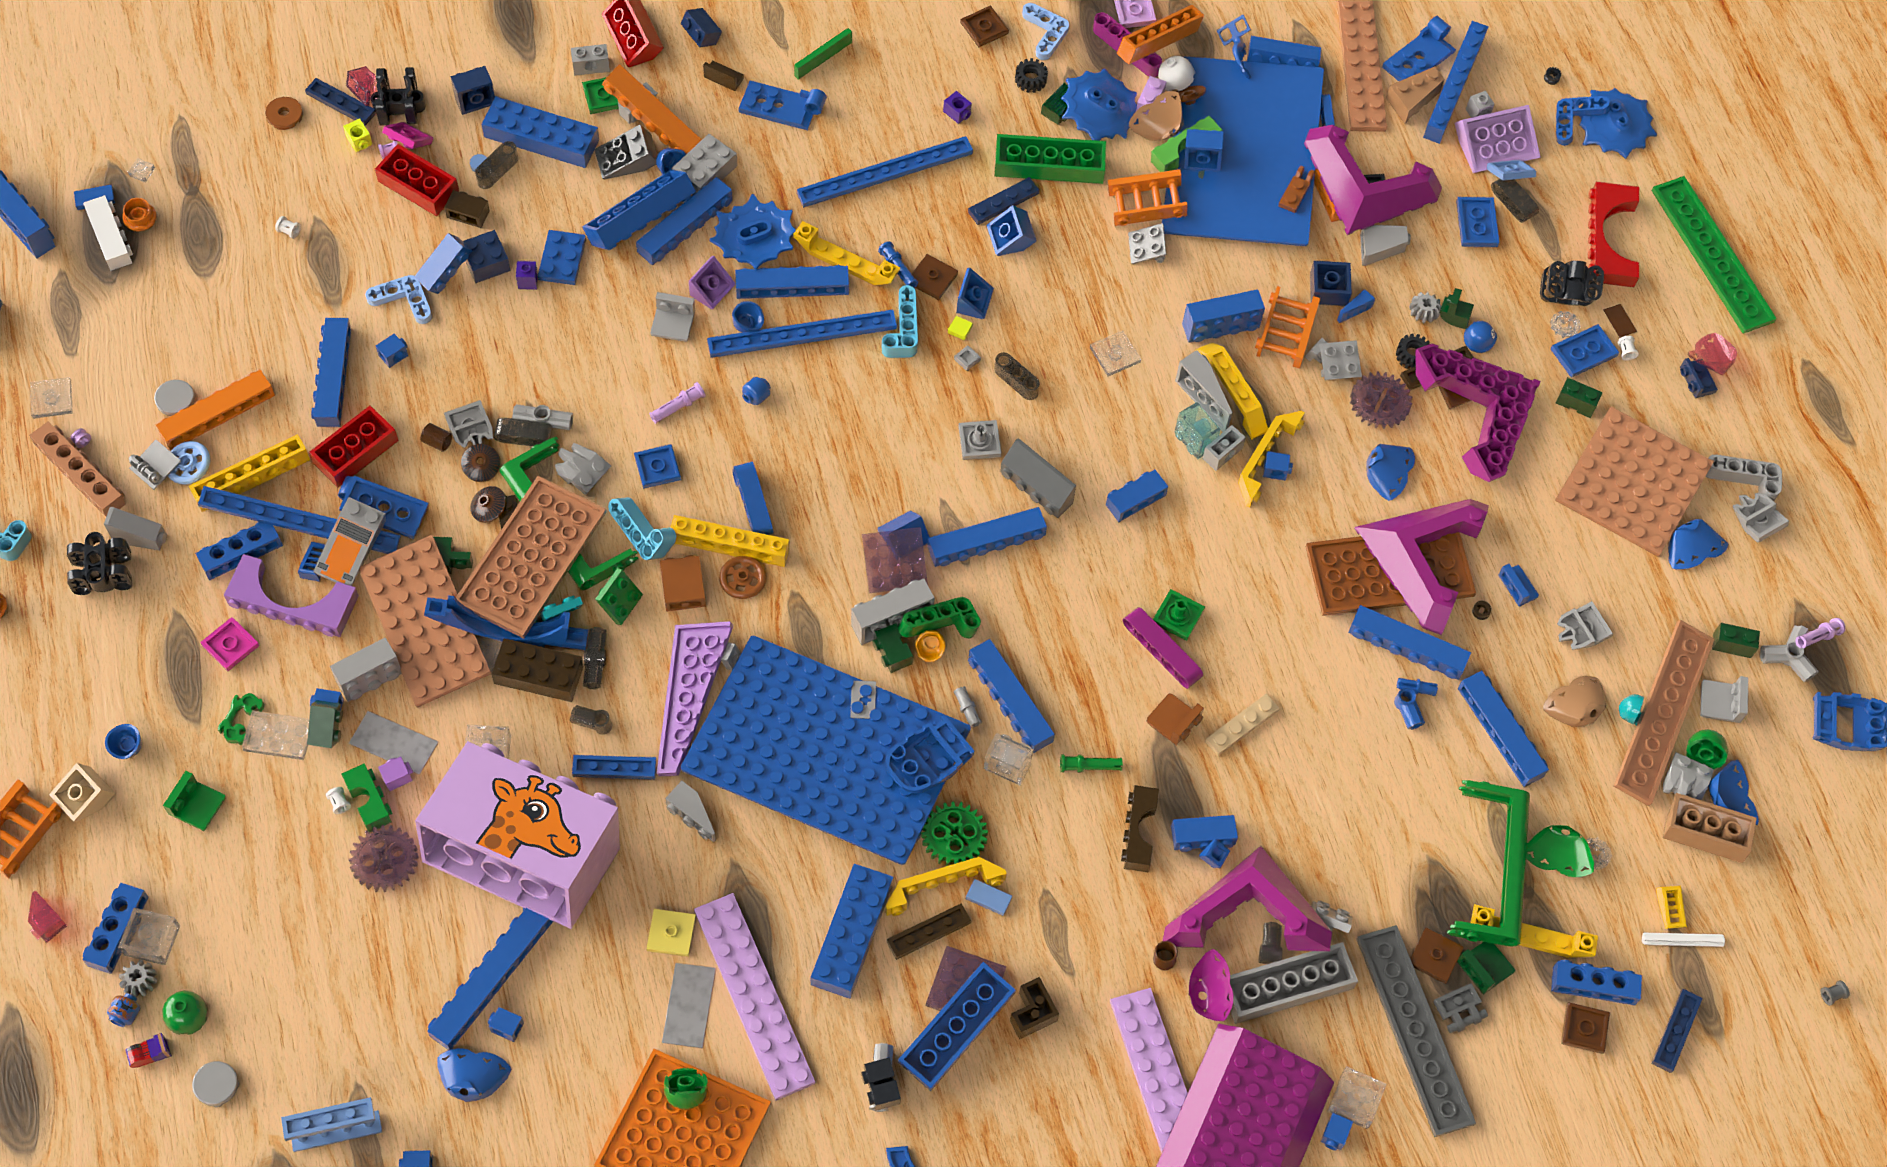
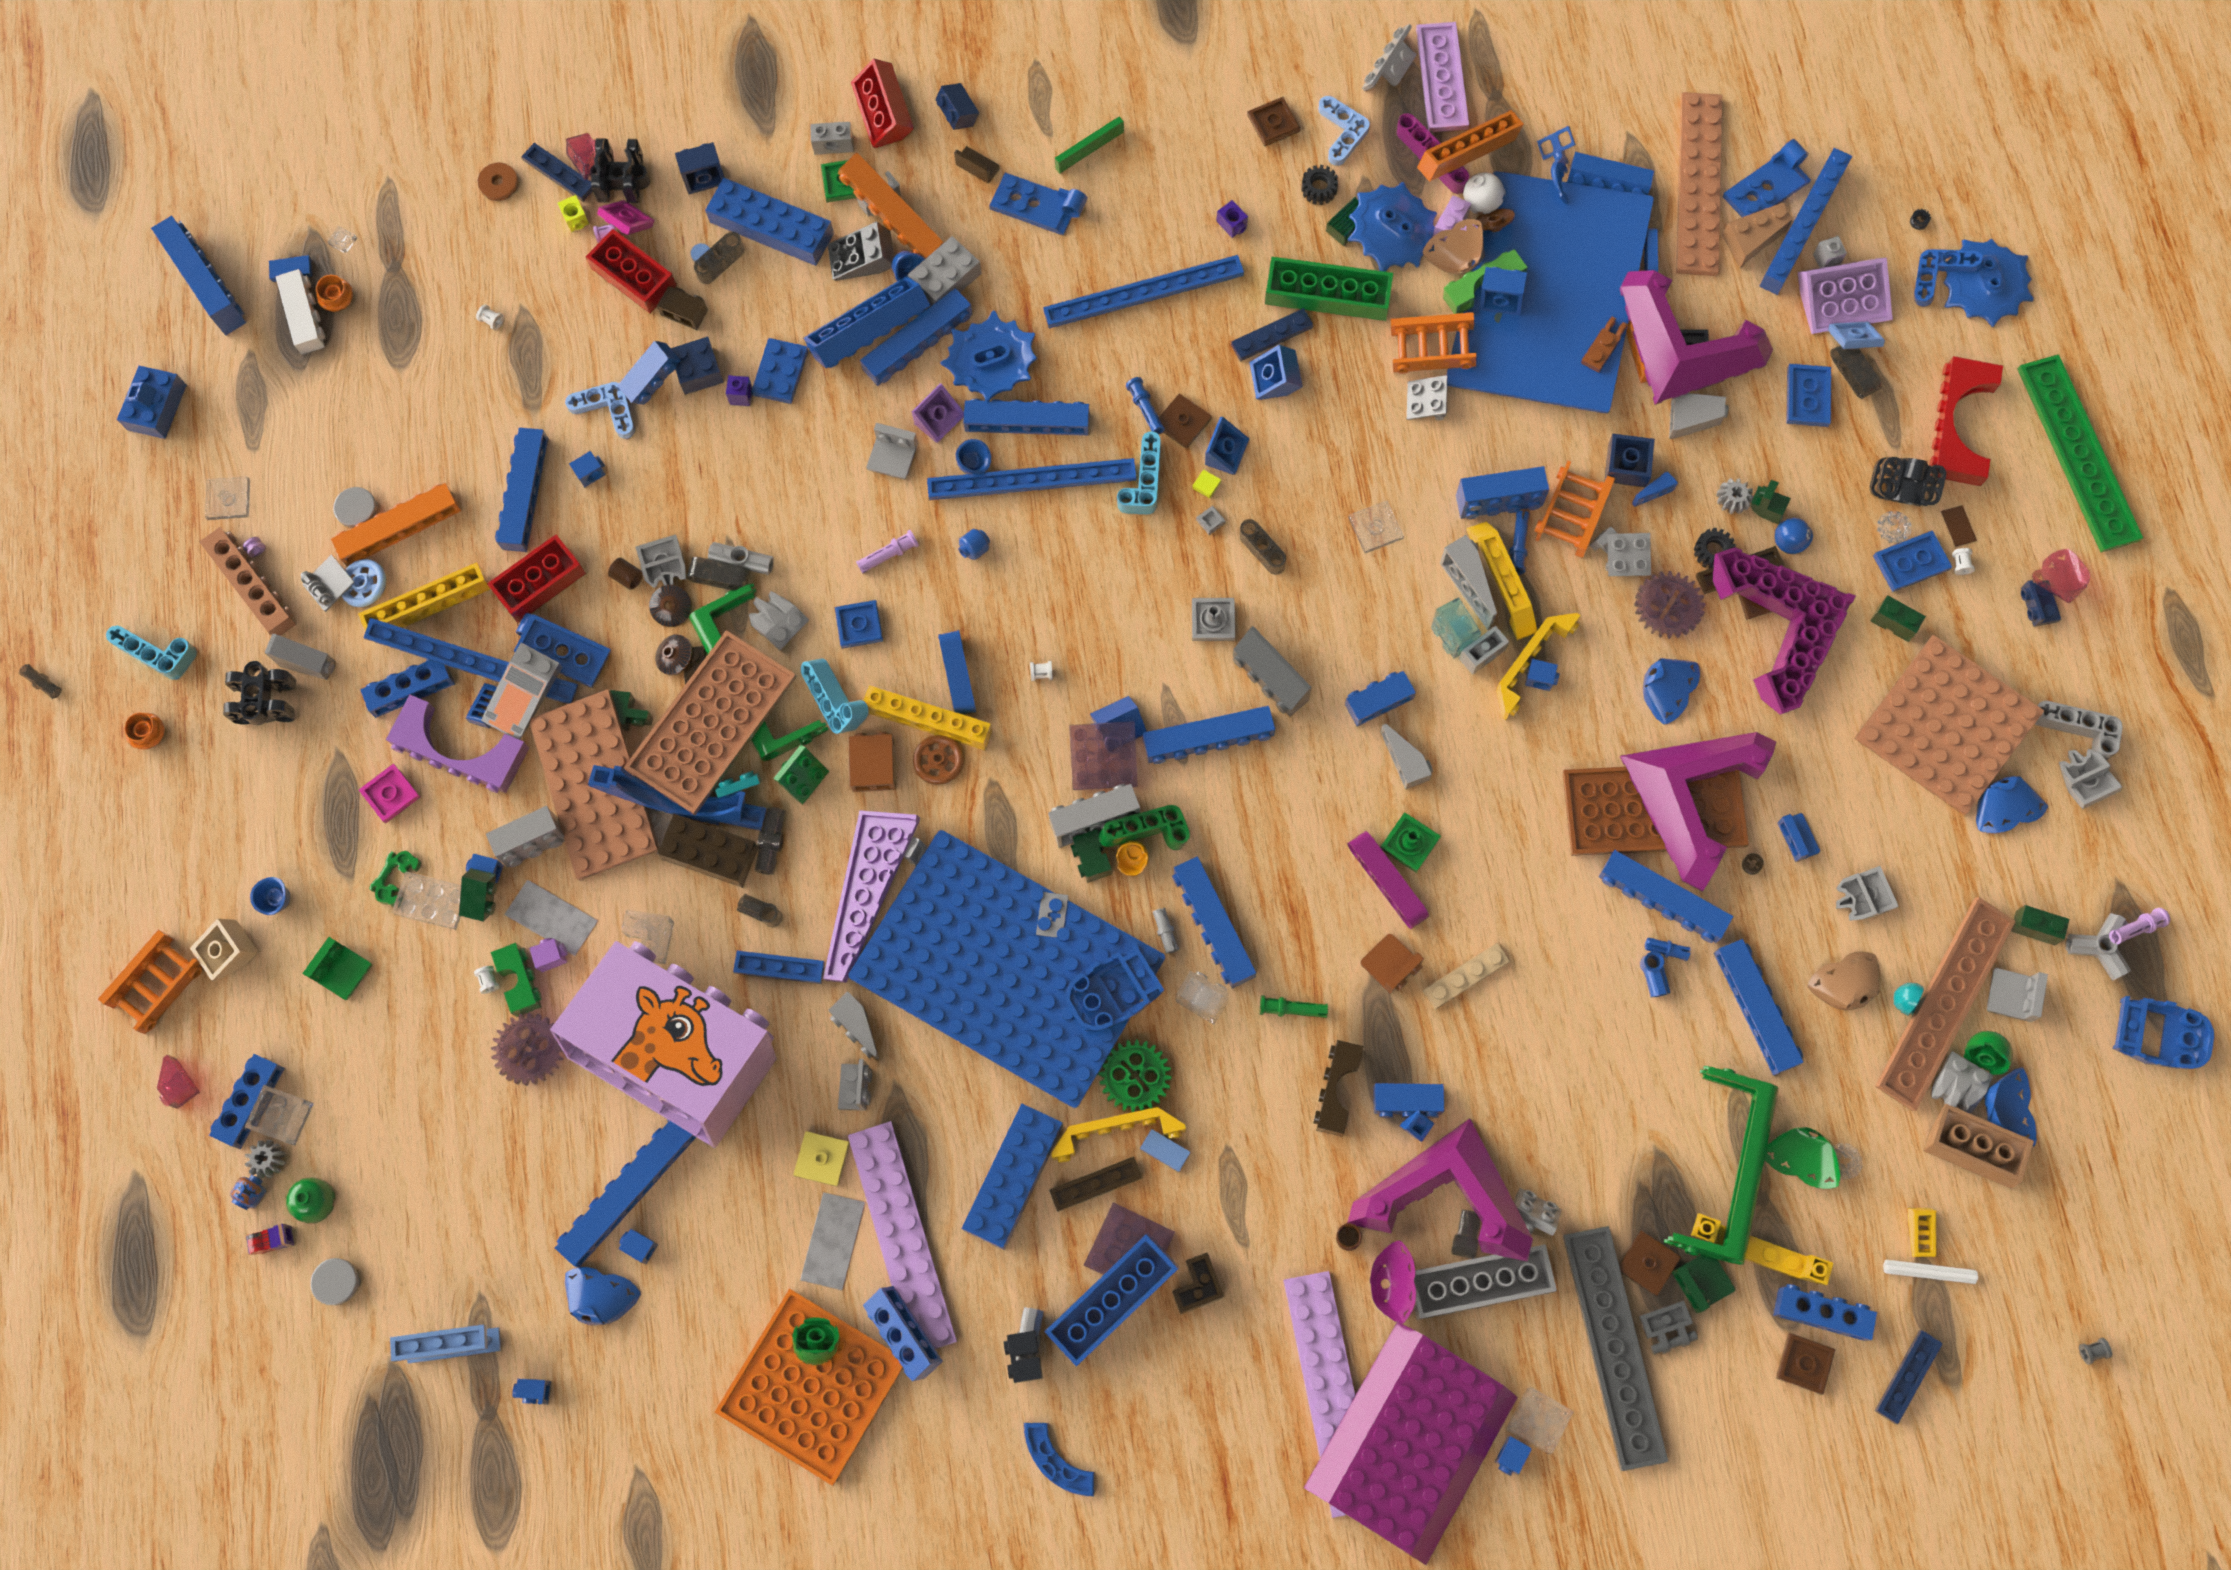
camera: 15 degrees right, 10 degrees up
yellow slope [793,221,900,286] -> none
none -> light grey bracket [838,1059,872,1111]
none -> blue brick [863,1286,943,1381]
none -> white bush [1030,661,1053,681]
none -> light grey slope [1380,724,1433,789]
none -> blue pin [1509,511,1530,575]

